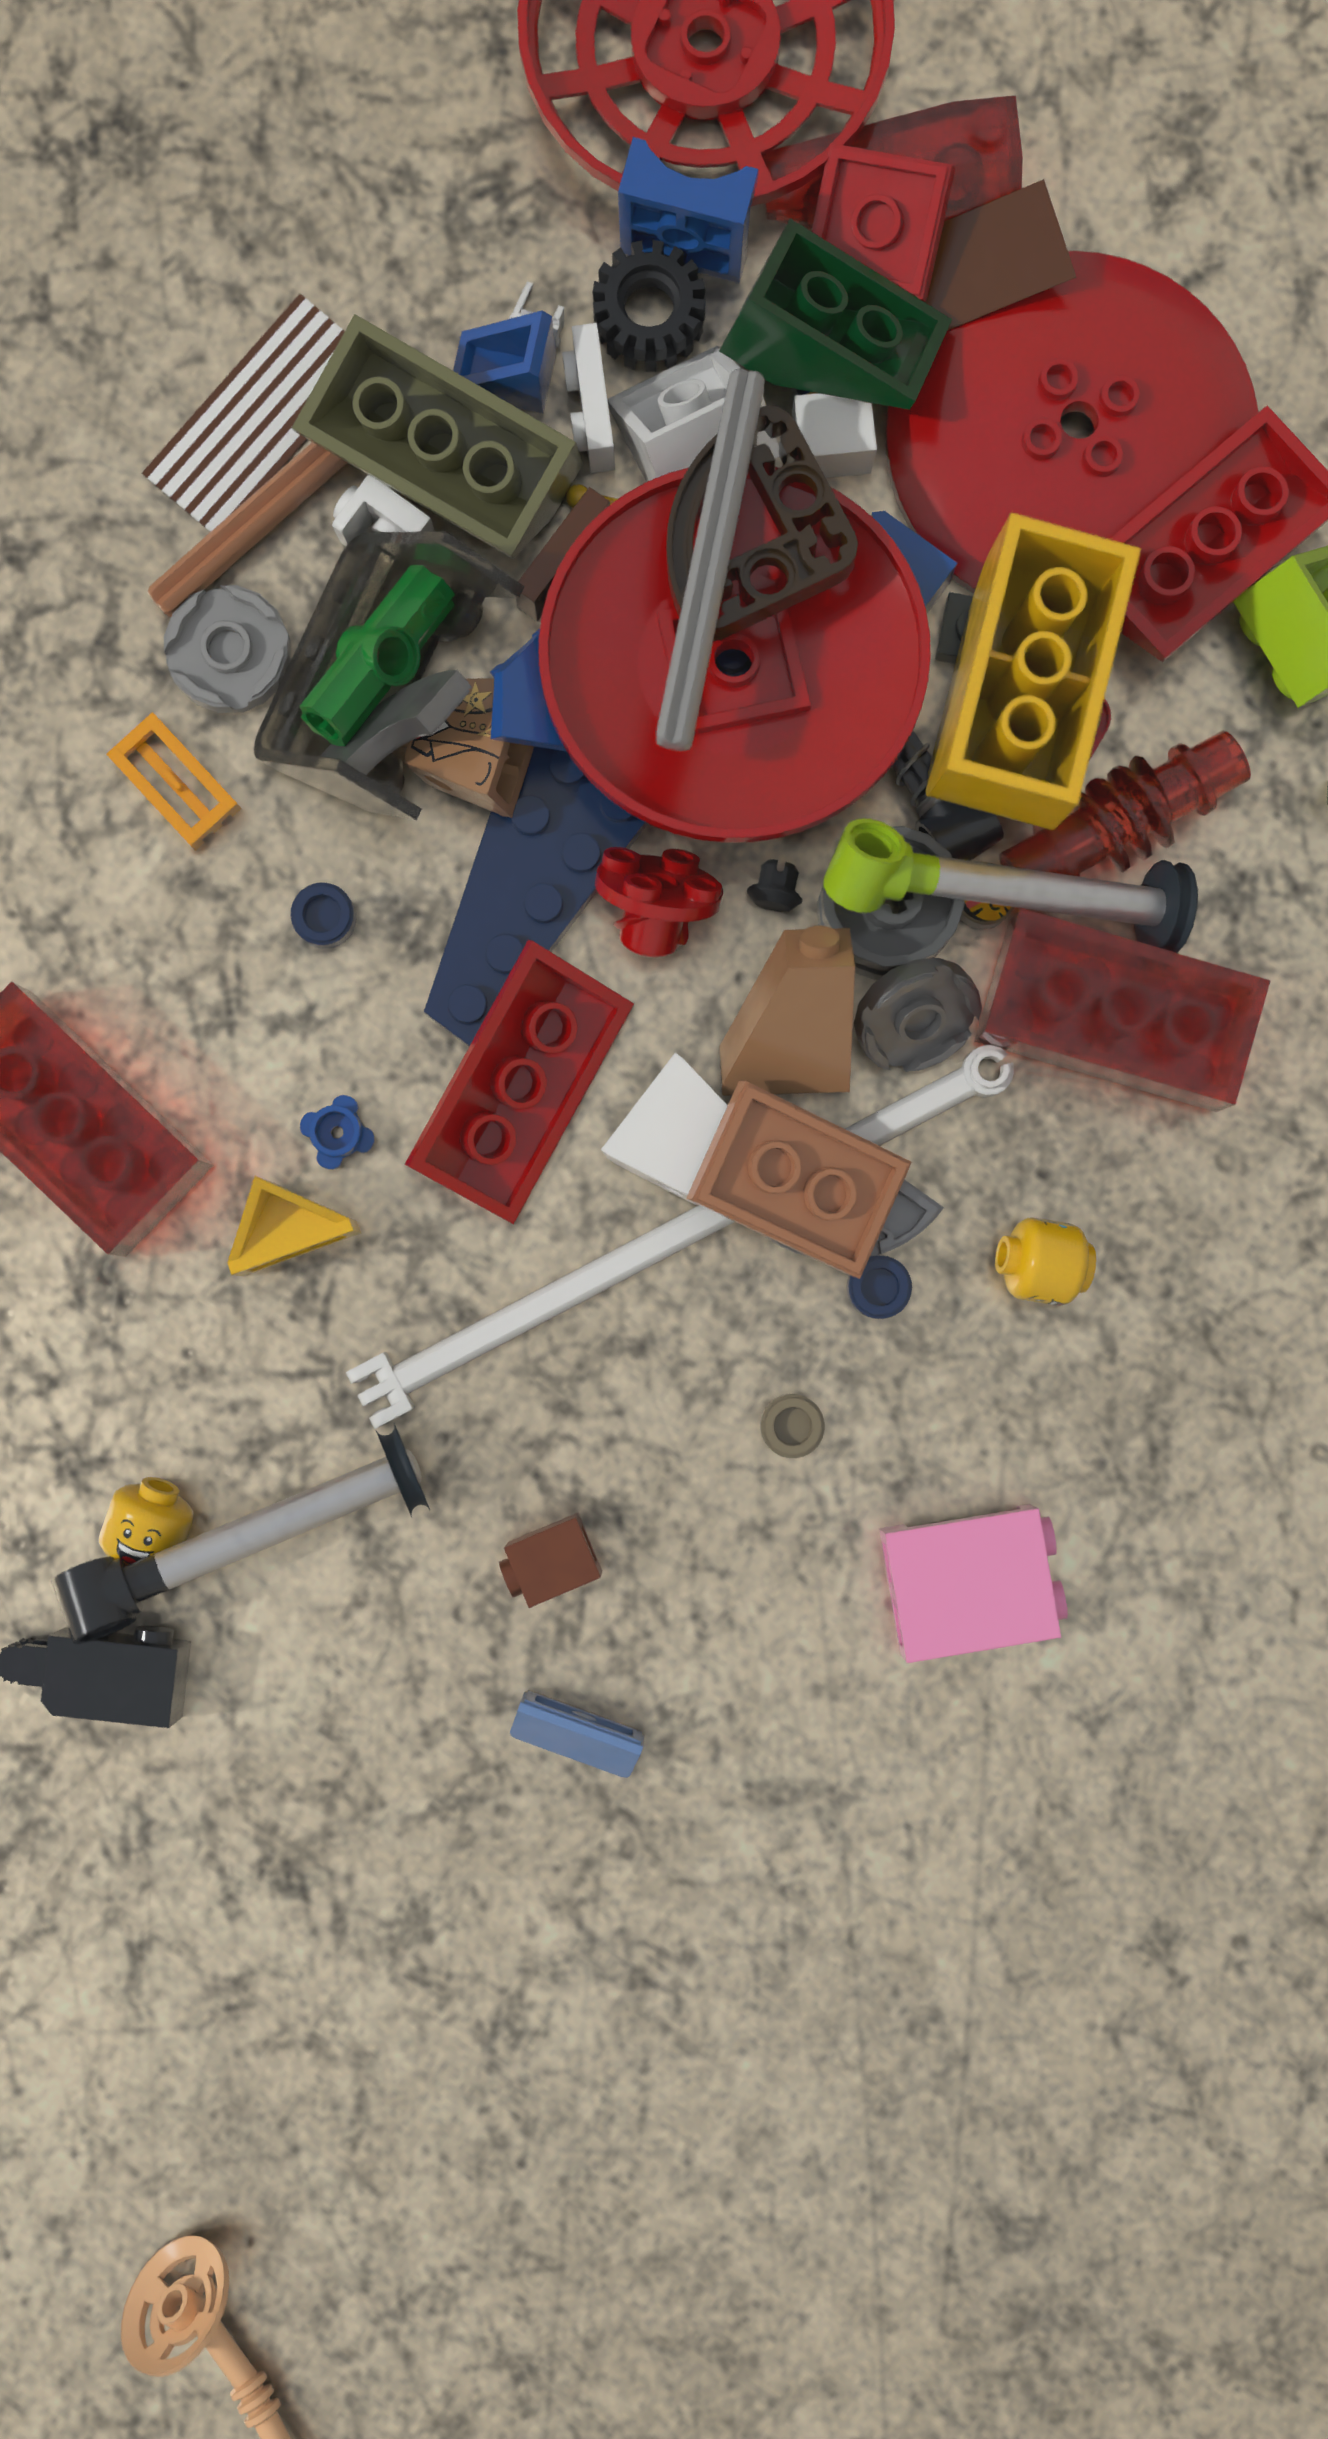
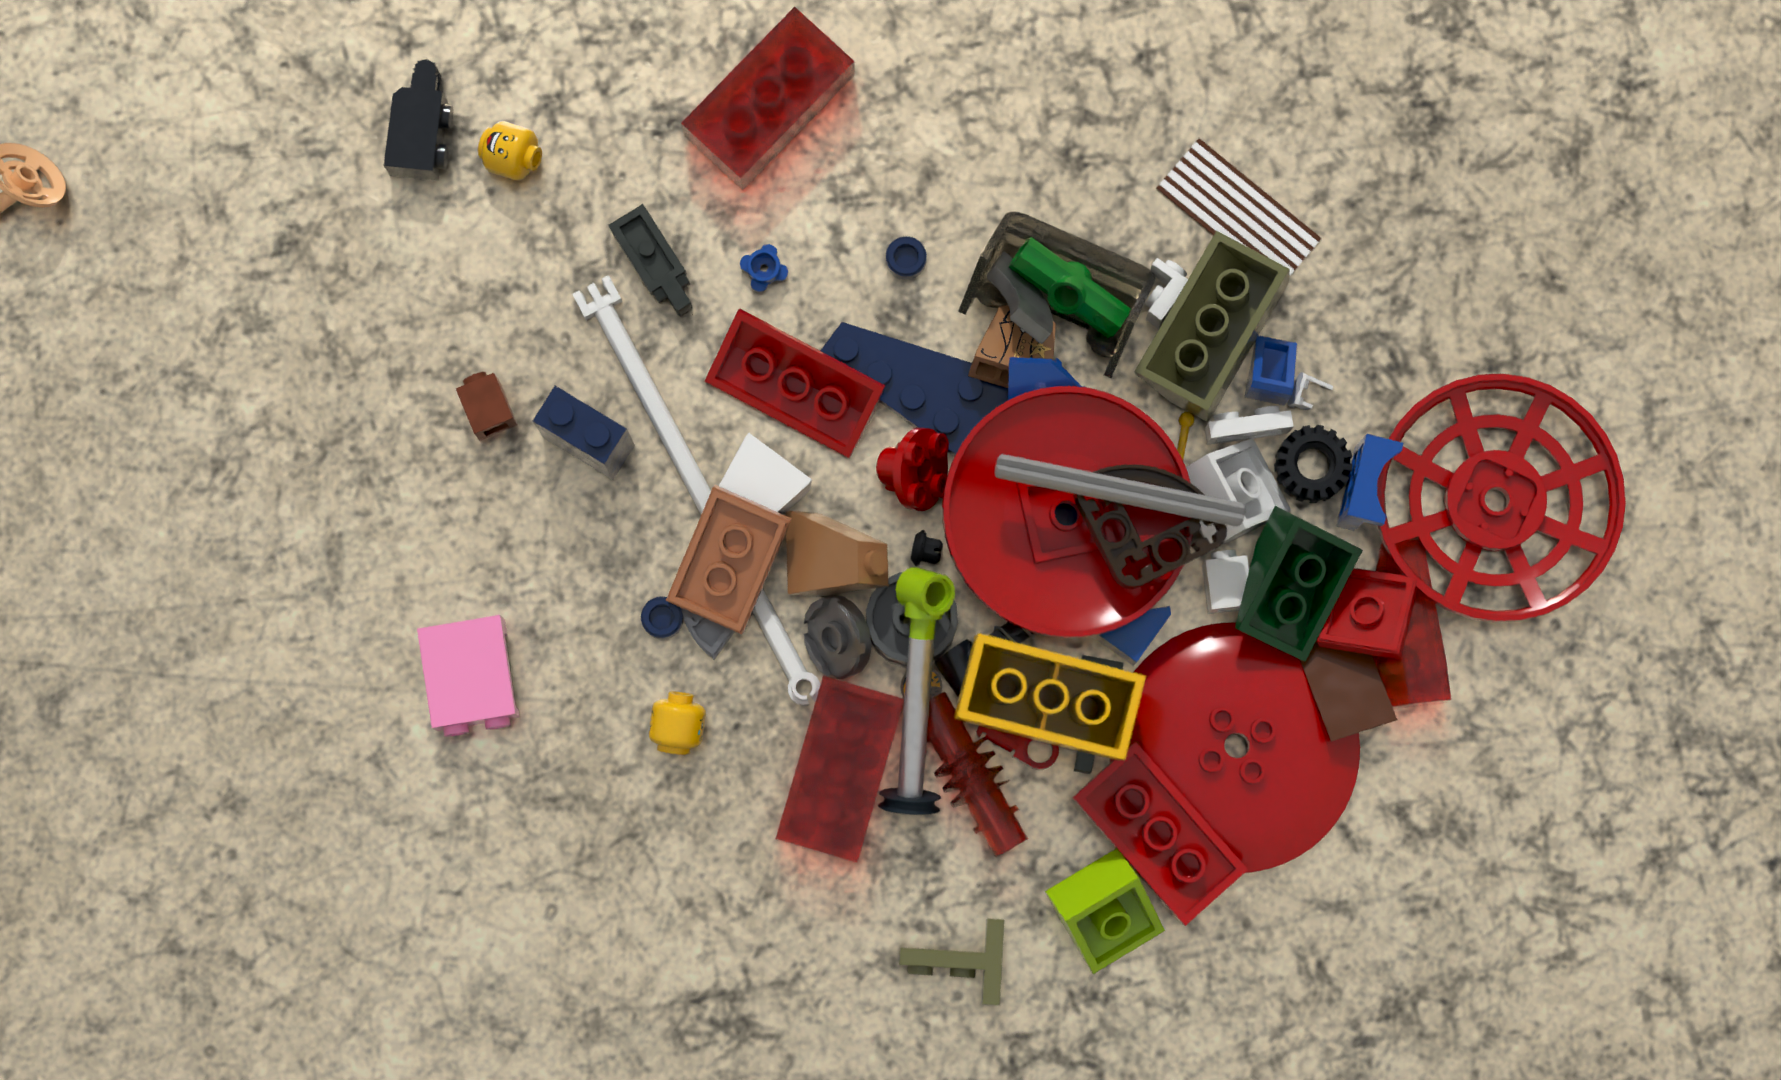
camera: 90 degrees right, 5 degrees down
piece [51,1423,430,1644] -> none
light orange tile [106,712,242,851] -> none
nougat axle [148,442,347,617] -> none
light grey tile [164,585,291,713] -> none
yellow slope [227,1176,362,1277] -> none
medium blue slope [510,1690,644,1778] -> none
reddish brown plate [513,487,610,622] -> none
dark tan tile [760,1394,825,1458] -> none
none -> dark blue brick [533,386,635,480]
none -> pearl dark grey hinge [608,204,693,317]

